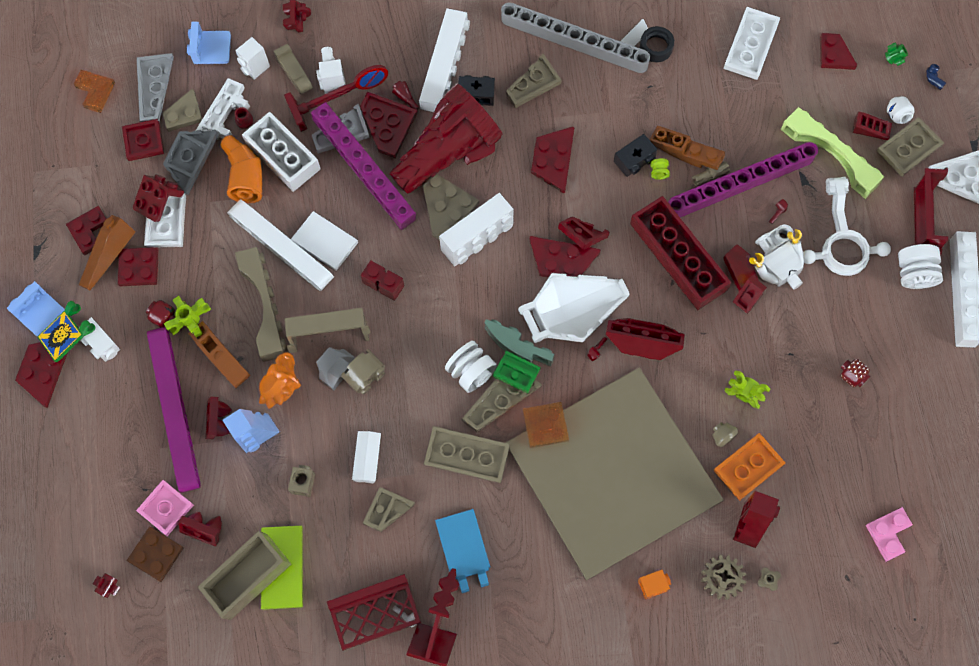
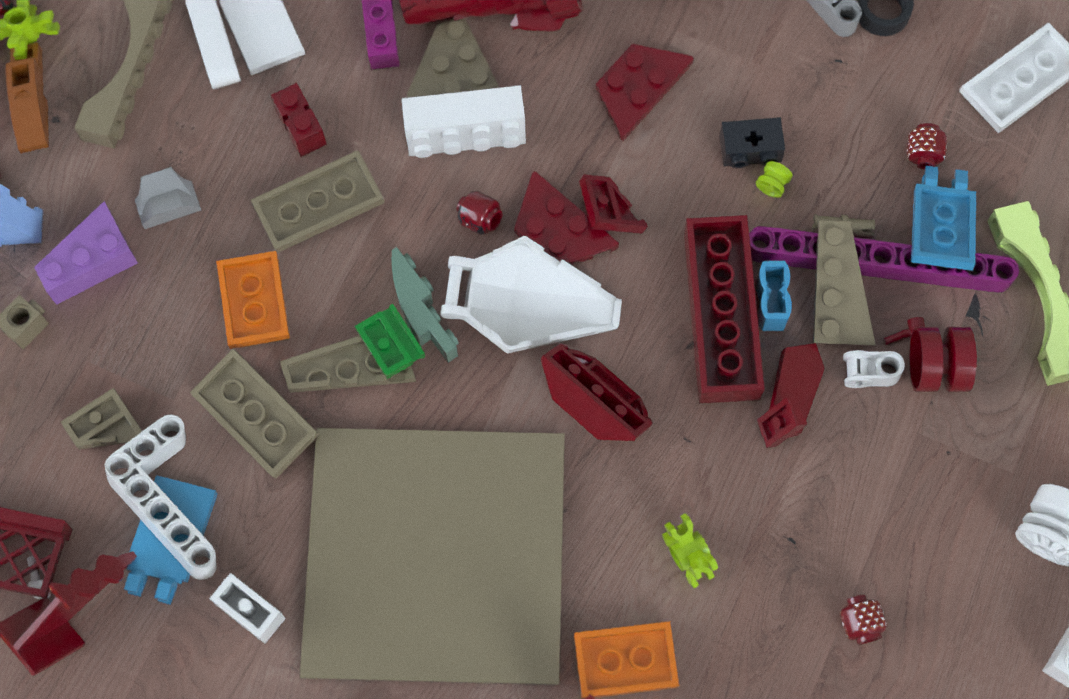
camera: 30 degrees right, 0 degrees up
orange head [259,352,301,409] -> none
dark tan piece [285,308,370,353] -> none
dark tan brick [341,349,385,395] -> none
white piece [352,431,381,484] -> none
white wheel [445,341,497,393] -> none
clear orange plate [523,402,569,448] -> none
dark red hand [587,337,607,362] -> none
dark orange slope [649,125,725,170] -> none
dark tan cone [713,422,738,447] -> none
white torso [749,229,804,290] -> none
white piece [803,177,891,276] -> none
none -> medium lavender wedge [34,202,138,305]
none -> white beam [105,415,217,580]
none -> white brick [209,573,286,644]
none -> orange plate [216,251,290,349]
none -> dark tan plate [251,150,385,253]
none -> dark red head [456,191,502,235]
none -> dark azure brick [756,261,792,331]
none -> dark tan wing [813,220,875,345]
none -> dark red head [907,123,947,170]
none -> dark red wheel [909,327,977,392]
none -> dark azure tile [911,165,976,271]

